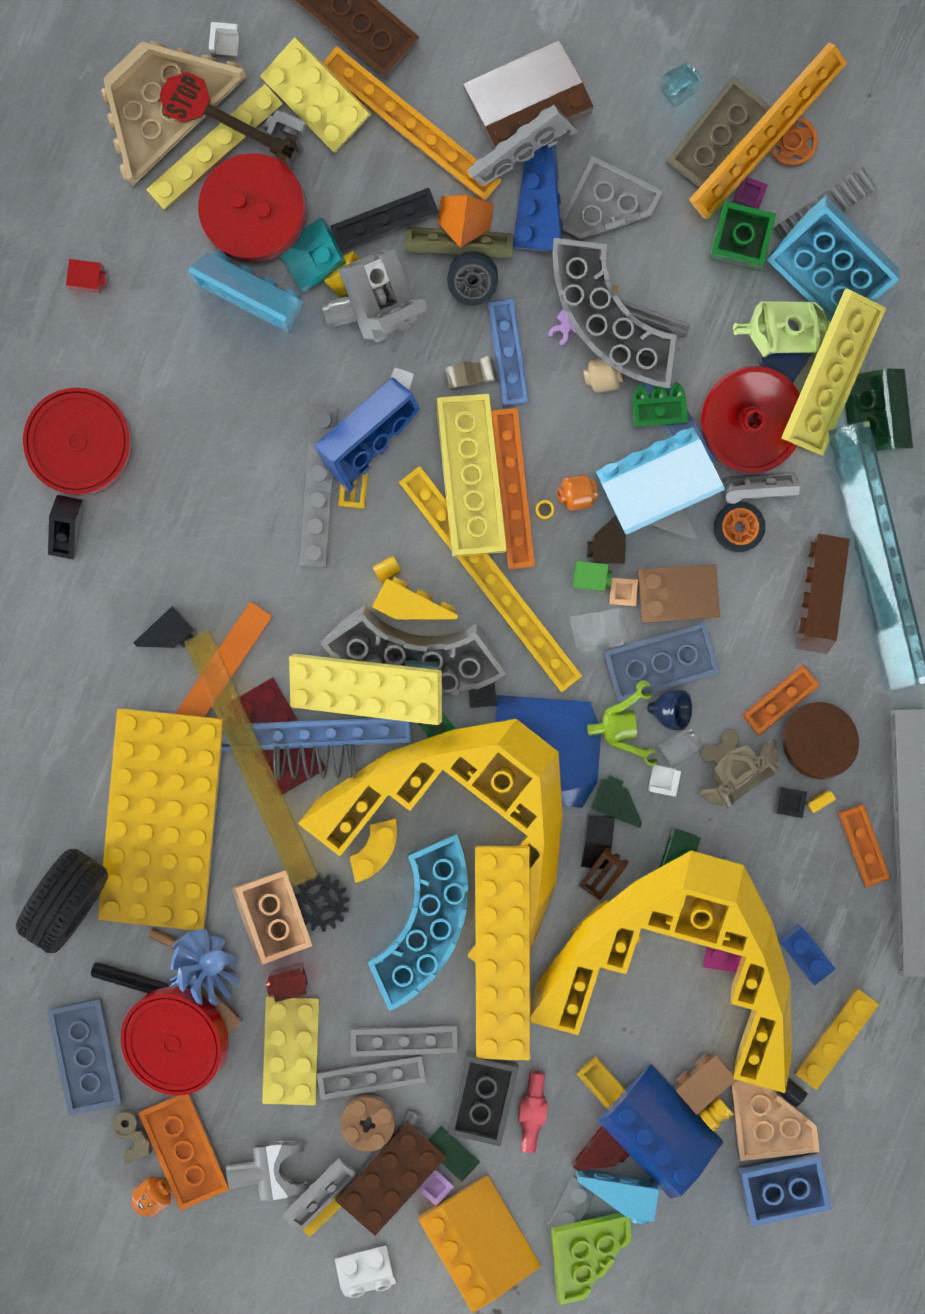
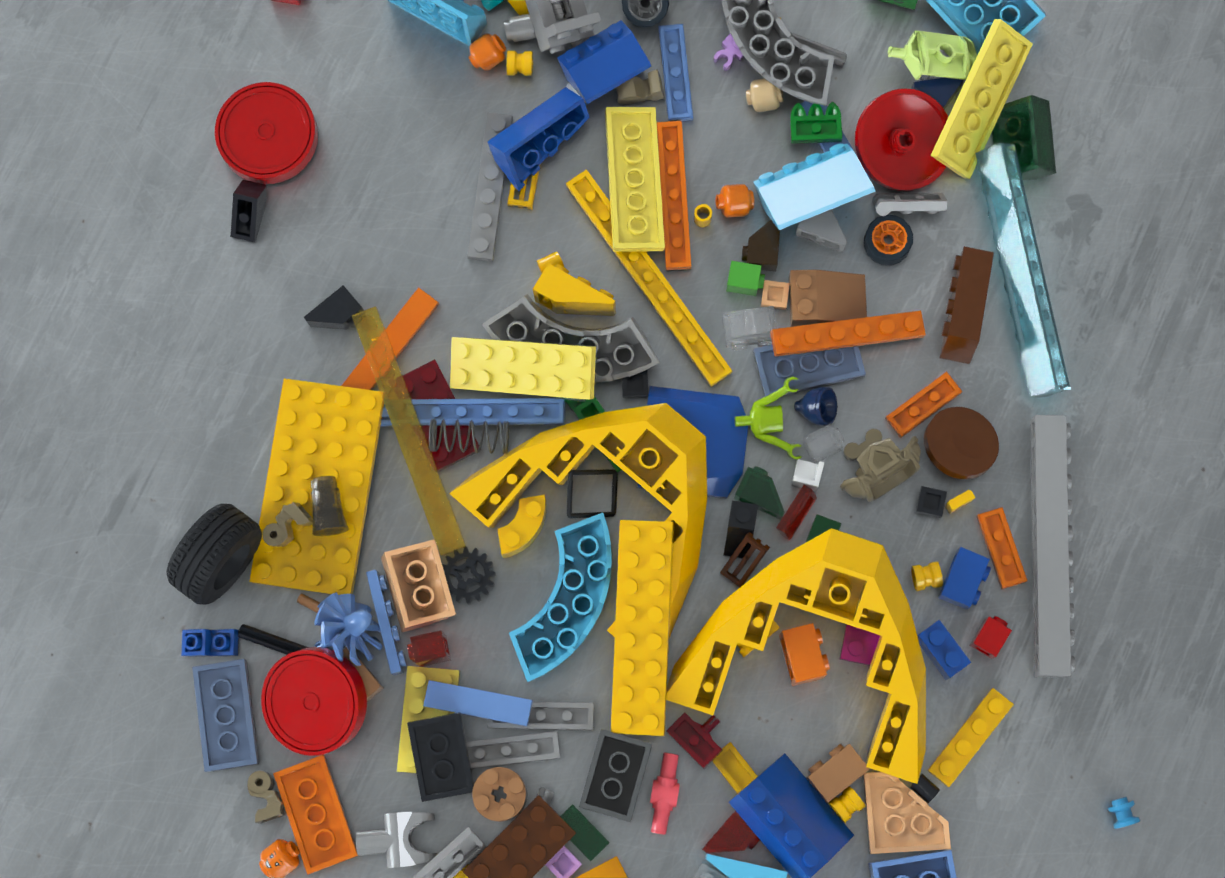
camera: 10 degrees right, 10 degrees down
none -> blue slope [181,629,239,656]
none -> dark tan leg [262,502,316,547]
none -> clear smoke plant [311,476,349,536]
none -> medium blue plate [366,570,407,676]
none -> black plate [407,712,474,802]
none -> medium blue tile [423,680,533,727]
none -> orange head [469,33,507,71]
none -> yellow wheel [506,51,533,76]
none -> blue slope [557,20,652,104]
none -> black piece [567,469,618,518]
none -> dark red plate [666,712,723,769]
none -> orange plate [770,310,926,357]
none -> clear red tile [776,485,817,540]
none -> orange brick [779,623,830,686]
none -> yellow wheel [911,561,943,592]
none -> blue brick [938,547,991,610]
none -> red brick [969,616,1012,659]

